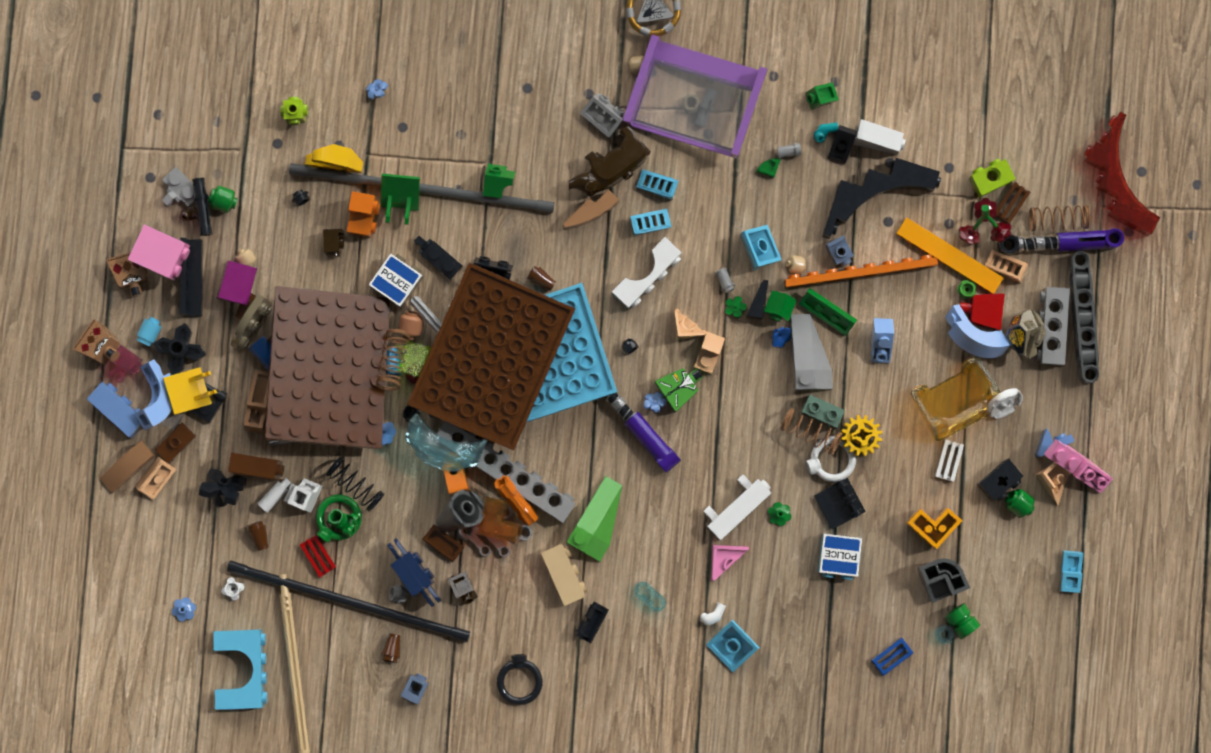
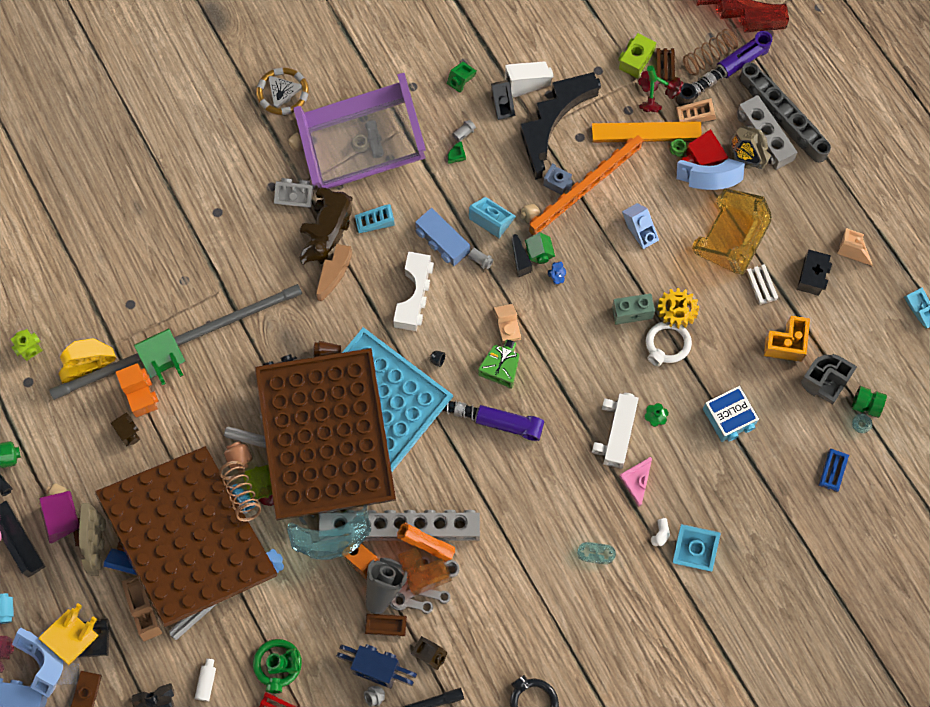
camera: 30 degrees left, 15 degrees down
black plant [154,323,206,375] -> none
reddish brown window [228,452,284,480] -> none
white brick [284,478,323,512] -> none
black plate [292,189,310,206] -> none
black piece [326,457,385,512] -> none
medium blue plant [366,79,388,100] -> none
piece [369,253,424,308] -> none
black plate [403,405,420,423] -> none
black hinge [414,236,463,281] -> none
green brick [483,164,515,198] -> none
tan brick [541,544,588,606] -> none
bright green wedge [567,476,622,561] -> none
black hinge [576,602,609,644] -> none
medium azure slope [630,209,672,236] -> none
medium blue plant [644,392,667,413] -> none
light nougat slope [674,309,707,340] -> none
green plant [725,296,747,318] -> none
medium nougat piece [780,408,842,455] -> none
light grey wedge [791,314,833,391] -> none
green plate [799,288,857,336] -> none
teal arm [813,122,838,143] -> none
black hinge [814,478,866,529] -> none
white tile [986,388,1023,419] -> none
green head [1005,489,1035,518] -> none
medium blue slope [1035,428,1074,458] -> none
bright pink slope [1044,439,1113,493] -> none
none -> medium blue brick [415,208,470,266]

